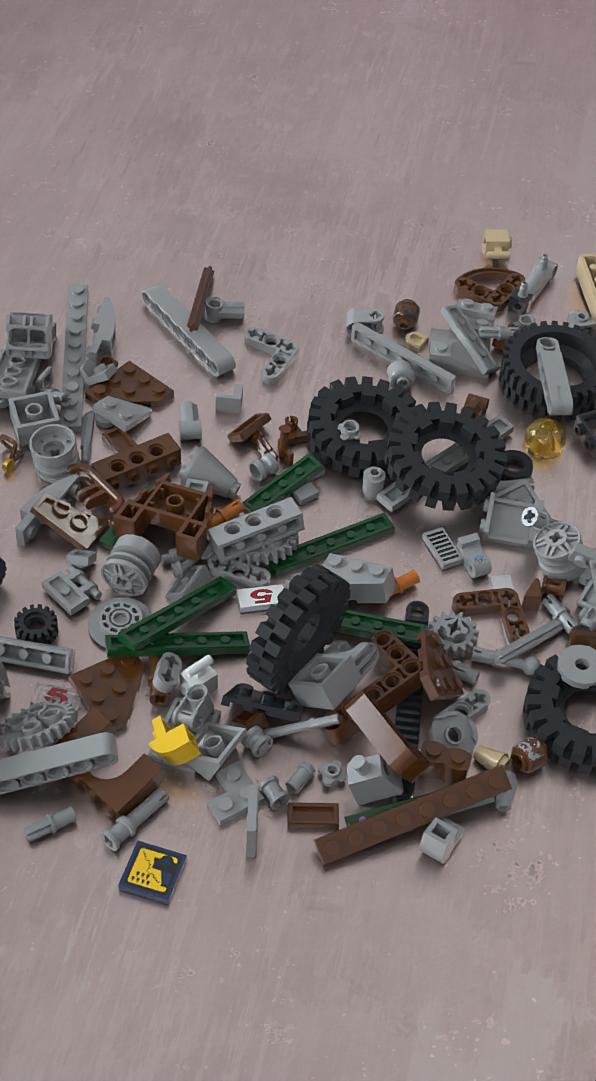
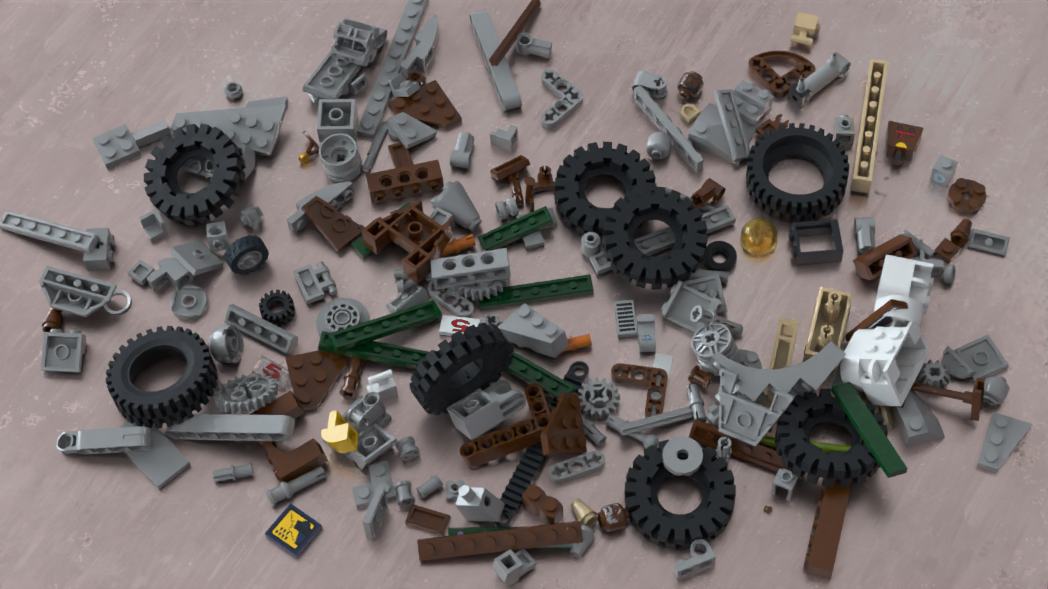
camera: 25 degrees right, 10 degrees up
light grey axle [39,388,72,407] -> none
light grey plate [66,549,97,568] -> none
reddish brown piece [67,463,125,529] -> none
light grey wheel [101,534,161,596] -> none
light grey beam [153,652,182,693] -> none
black wing [221,683,305,722] -> none
reddish brown slope [231,710,269,731] -> none
light grey piece [263,714,341,738] -> none
light grey plate [338,420,362,440] -> none
beam [344,689,431,783] -> none
light grey tile [428,711,478,754] -> none
light grey axle [478,325,519,341] -> none
light grey plate [513,314,536,329] -> none
reddish brown slope [522,578,542,611] -> none
light grey piece [536,337,573,415] -> none

